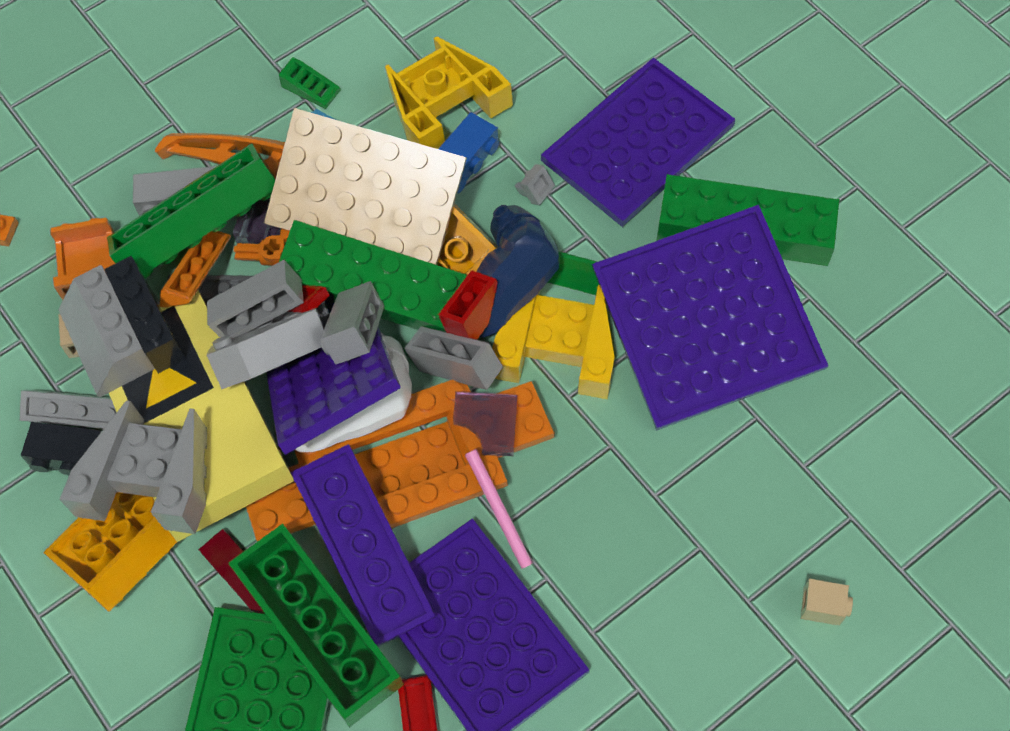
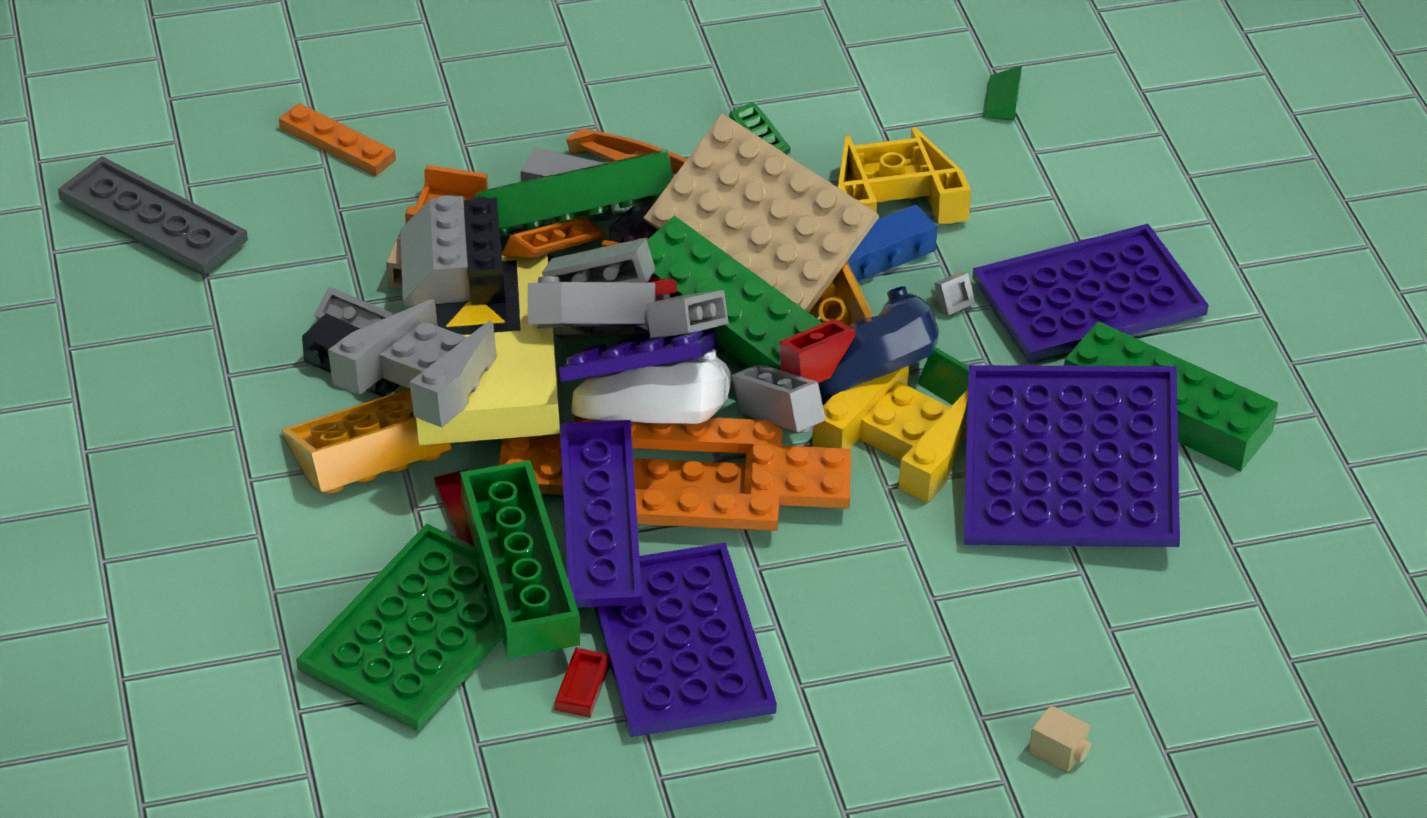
camera: 20 degrees right, 20 degrees down
tile [453,392,517,457] -> none
bright pink bar [465,449,533,569] -> none

